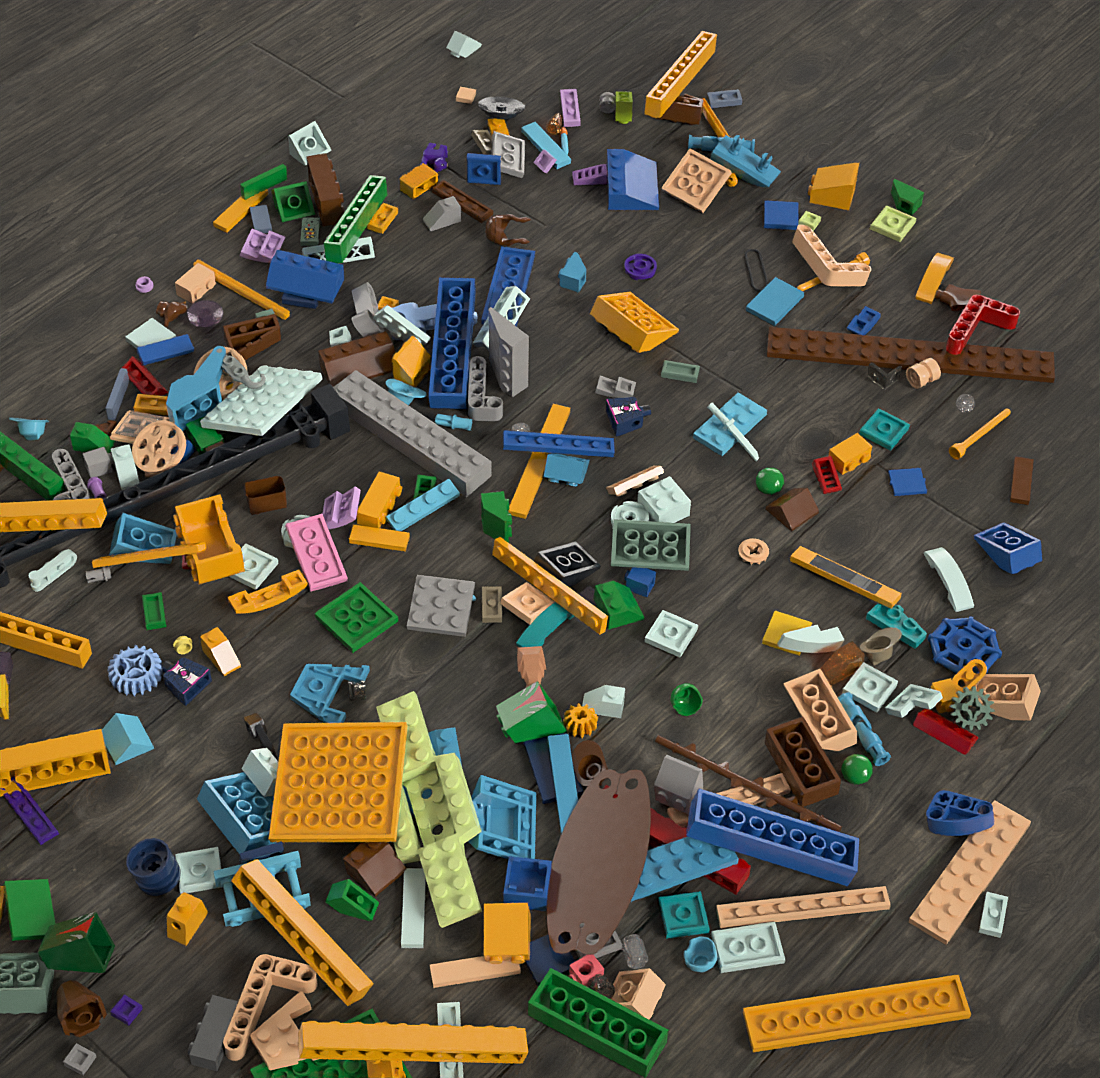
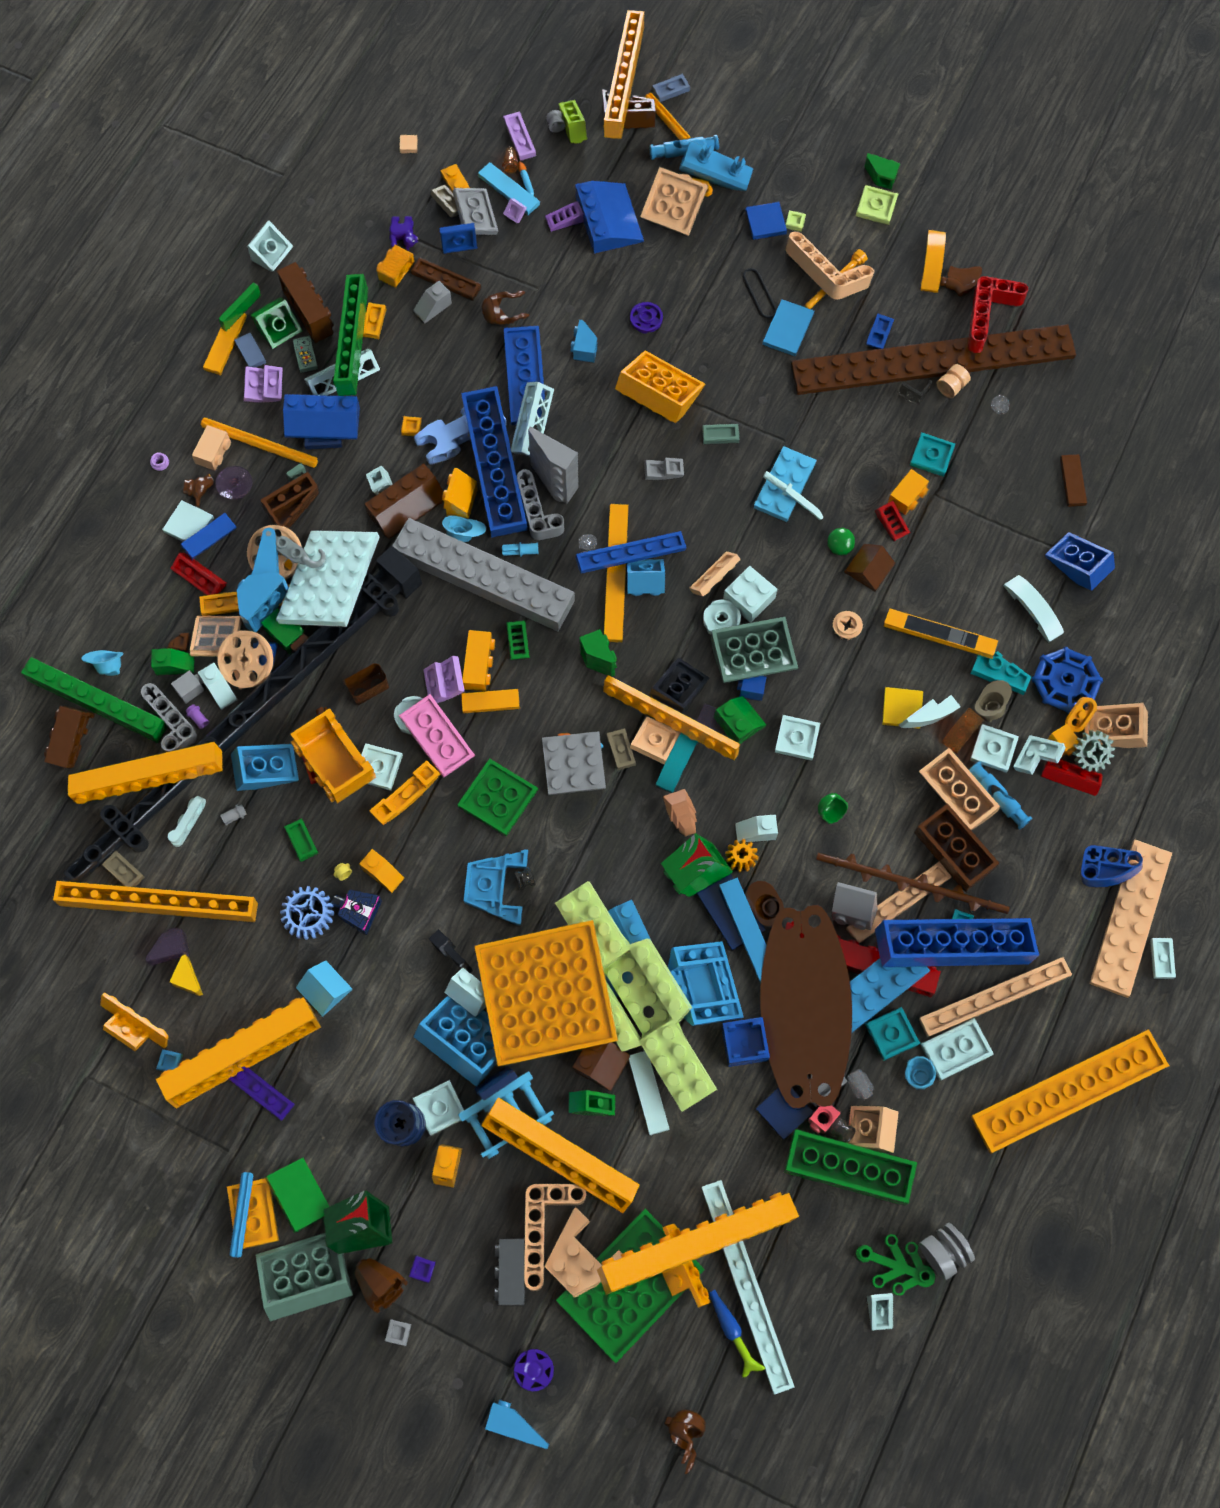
camera: 15 degrees left, 20 degrees up
light orange tile [92,542,206,568] -> none
sand blue tile [106,368,129,421] -> none
light grey beam [352,282,384,337] -> none
light aqua plate [373,305,431,346] -> none
medium azure plate [386,479,460,531] -> none
light nougat tile [430,956,520,988] -> none
light aqua slope [446,31,482,58] -> none
piece [478,97,525,119] -> none
light orange slope [484,903,531,964] -> none
dark blue torso [605,397,651,437] -> none
light orange slope [808,163,859,210] -> none
green hair [841,754,873,785] -> none
blue piece [888,468,927,496] -> none
light orange piece [949,409,1011,460] -> none

